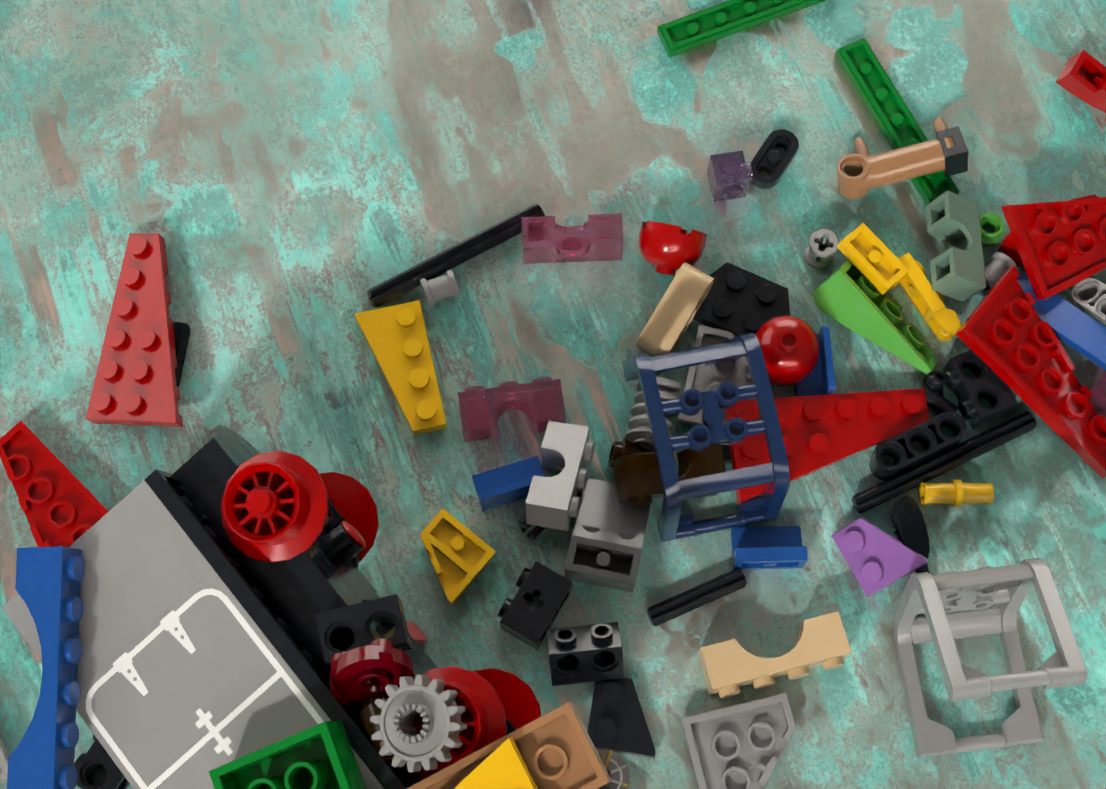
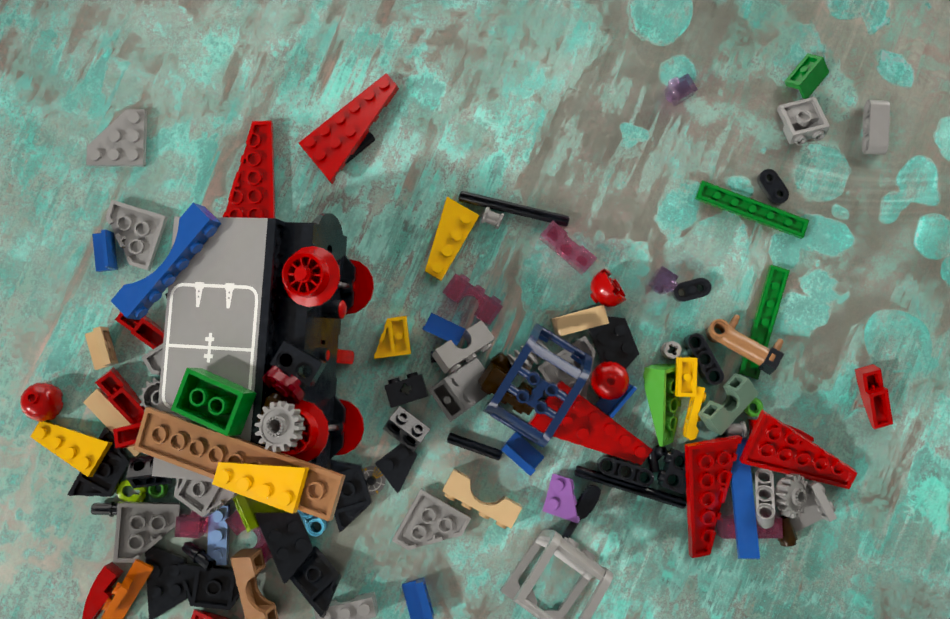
camera: 45 degrees right, 15 degrees up
yellow pin [919,480,994,507] -> none
none -> black beam [683,333,724,385]

